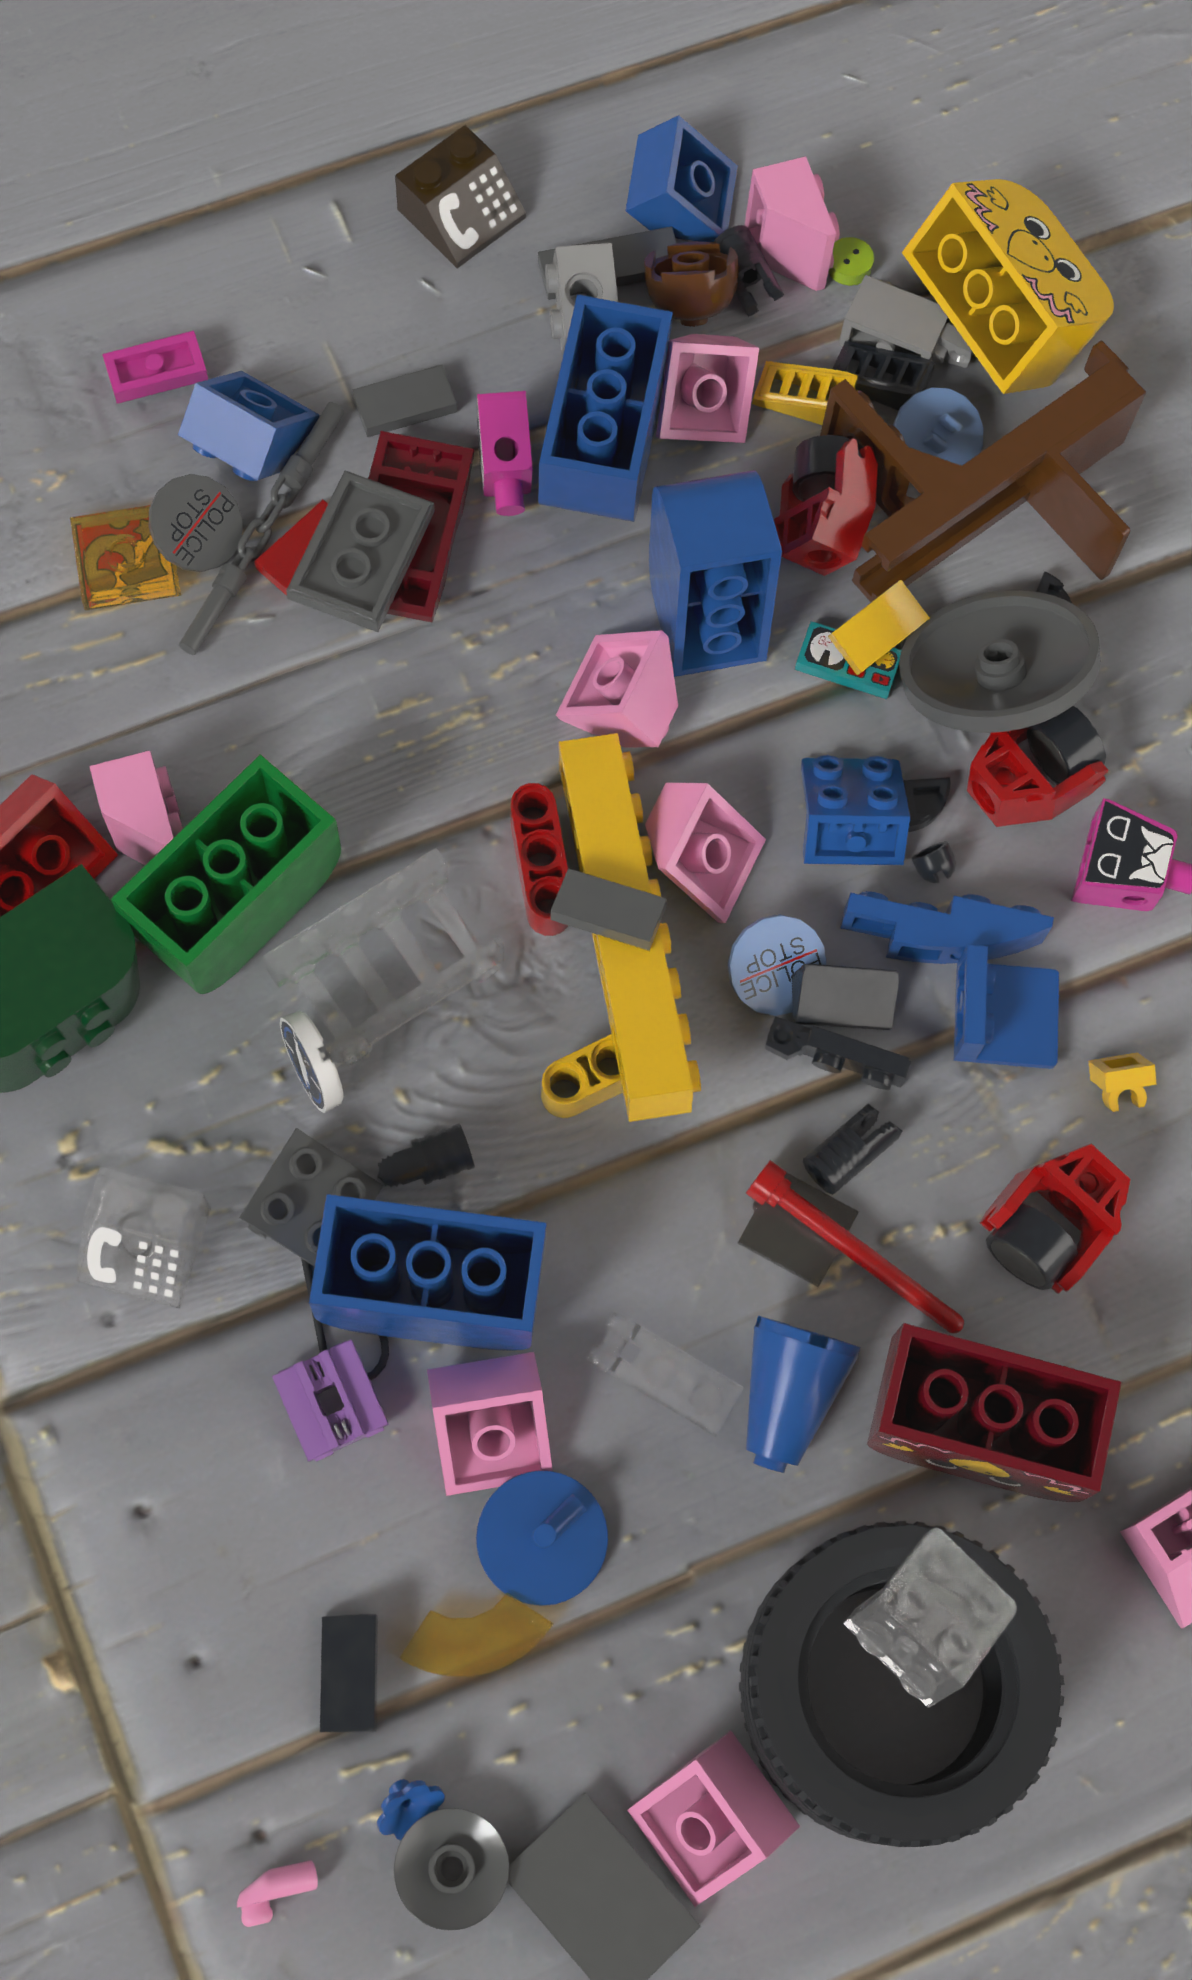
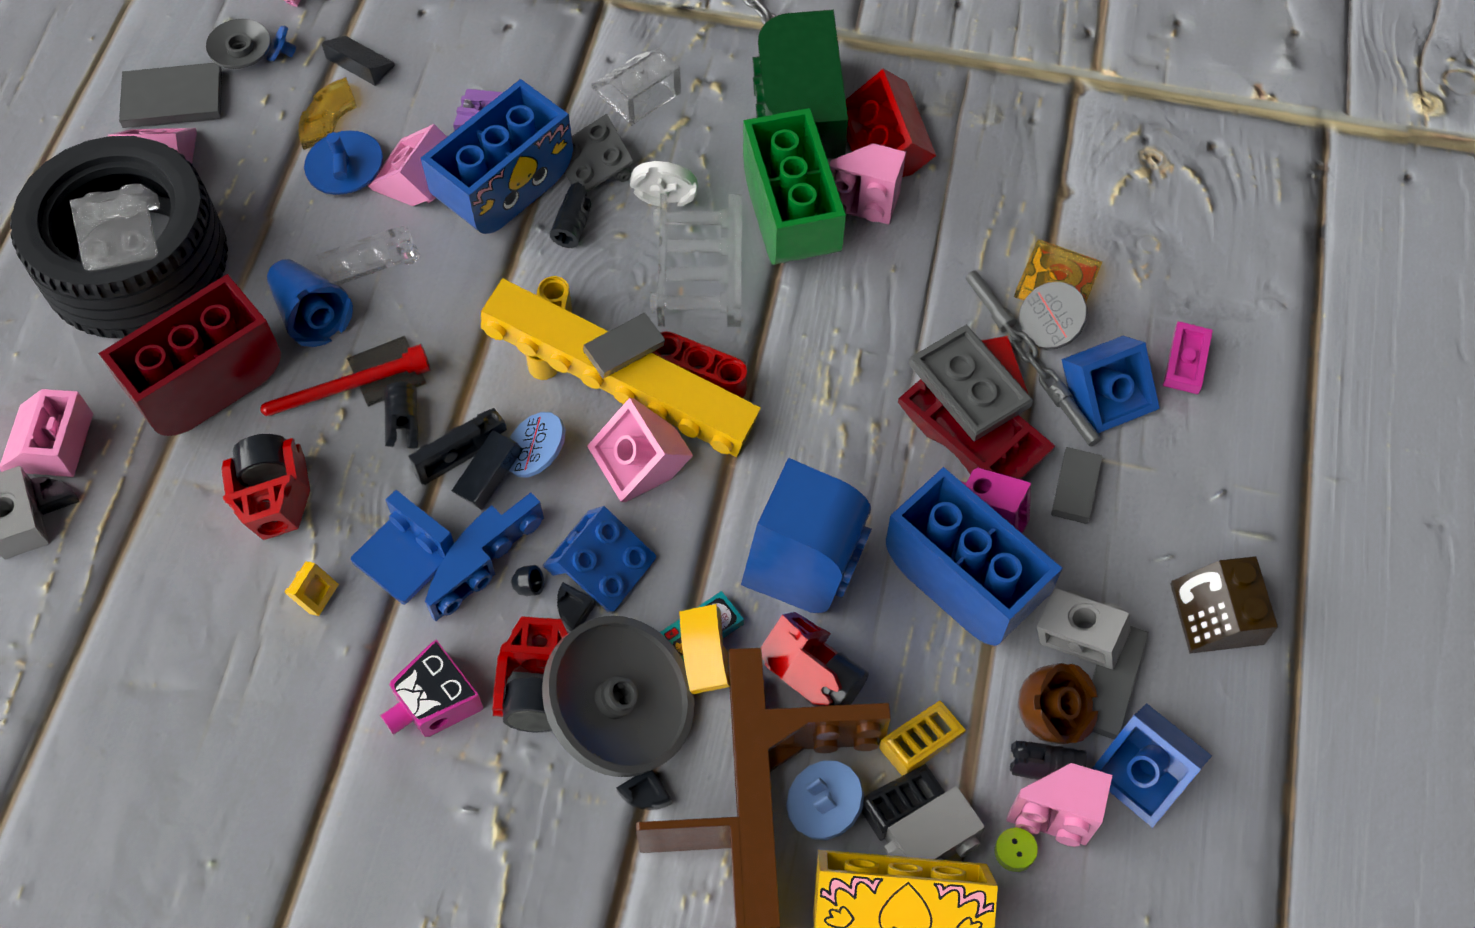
camera: 130 degrees right, 10 degrees down
bright pink slope [556,630,678,748] -> none
bright pink slope [656,334,759,443] -> none

